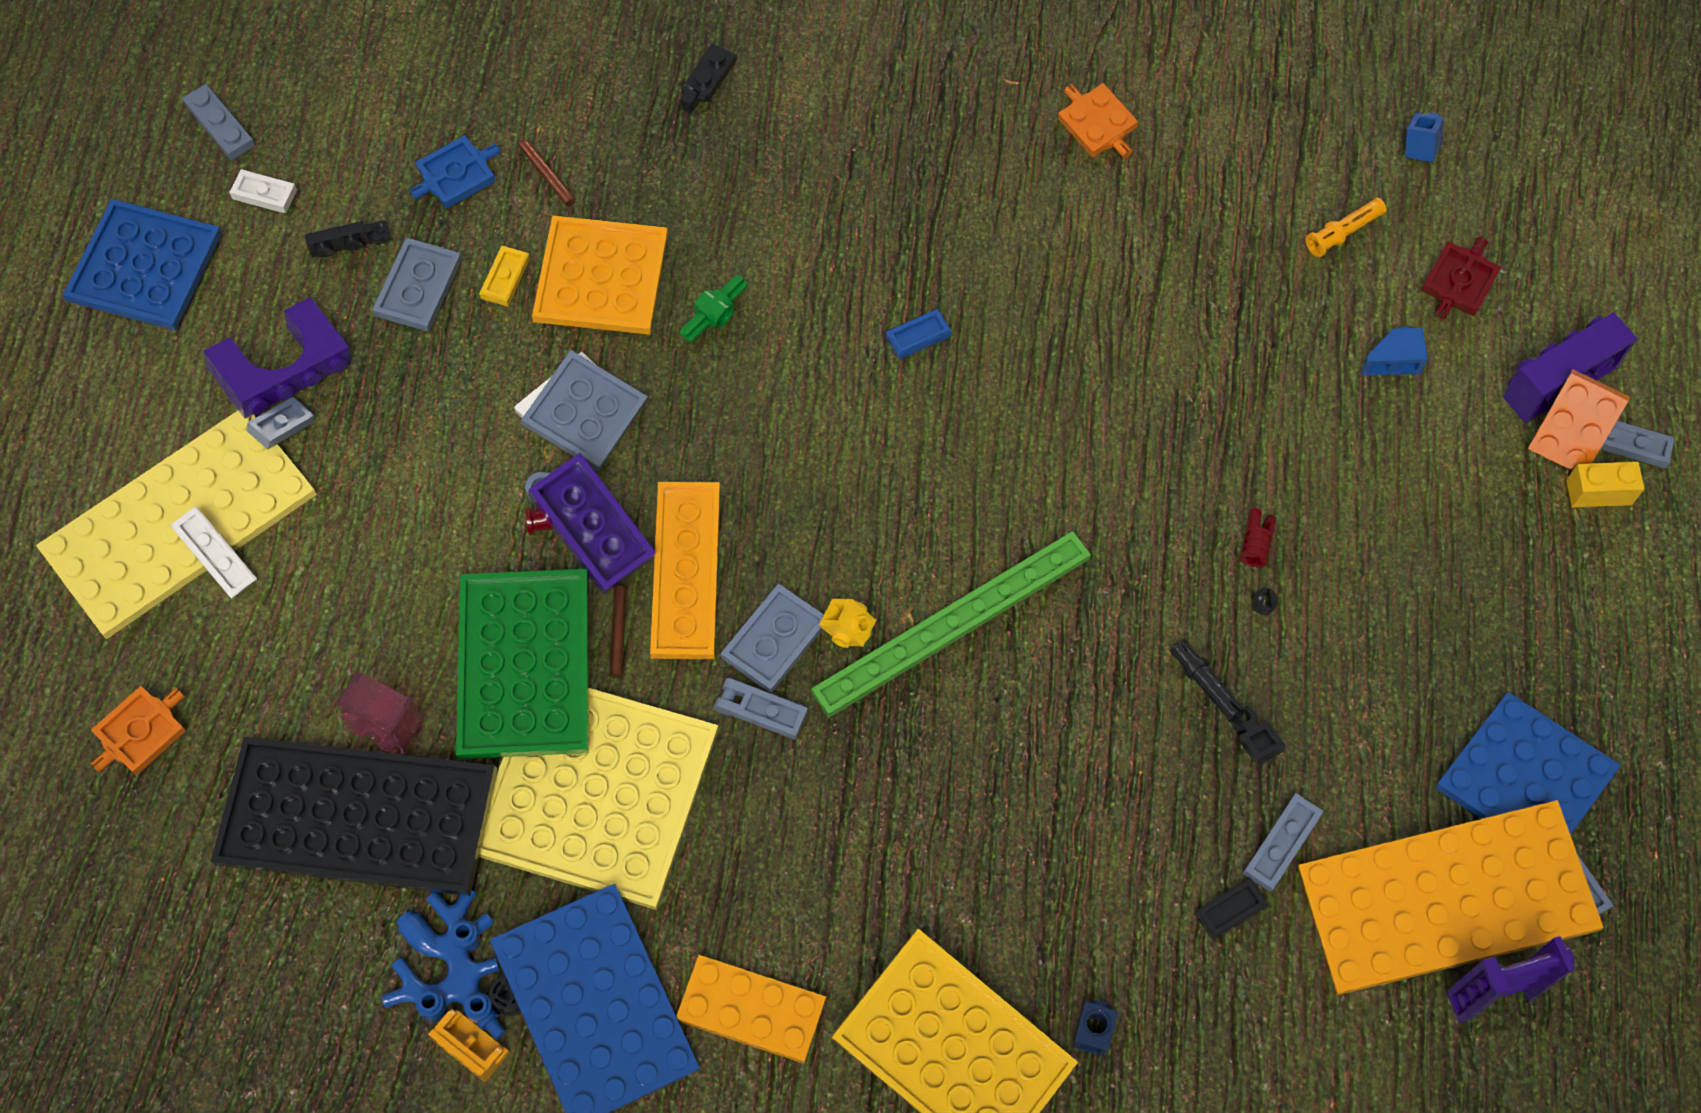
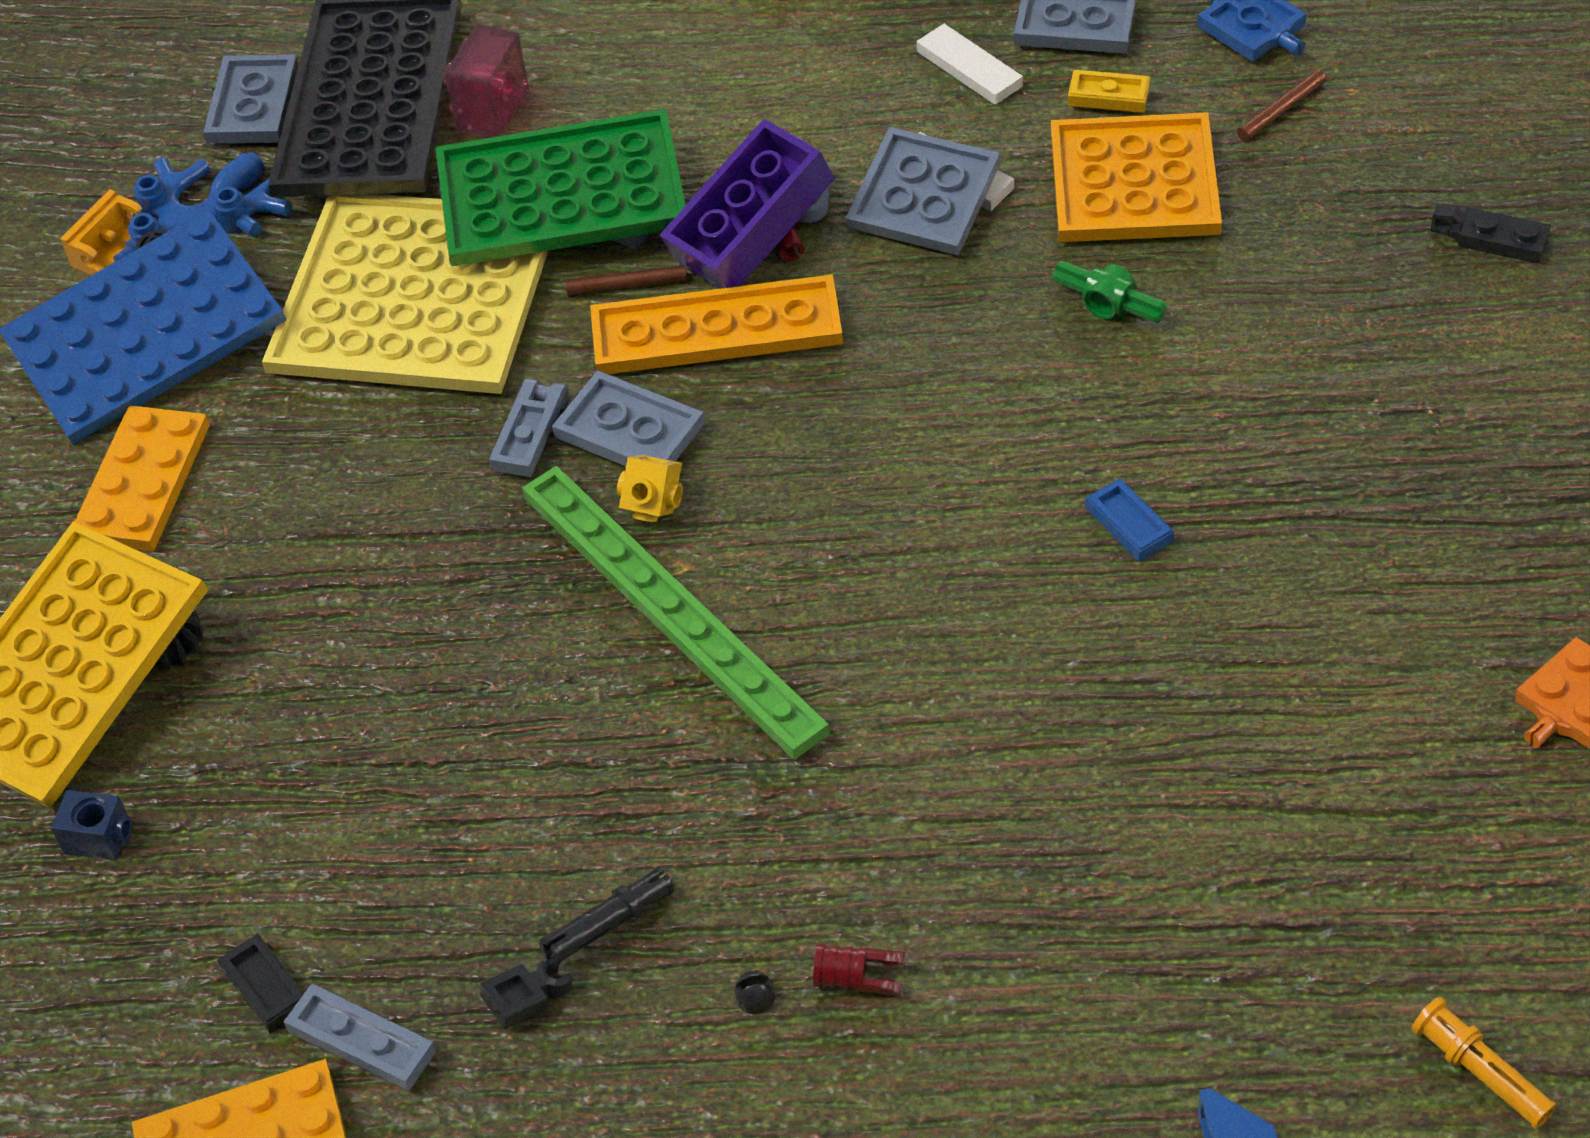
camera: 90 degrees right, 15 degrees down
none -> sand blue plate [203,54,299,144]
none -> white tile [916,24,1023,105]

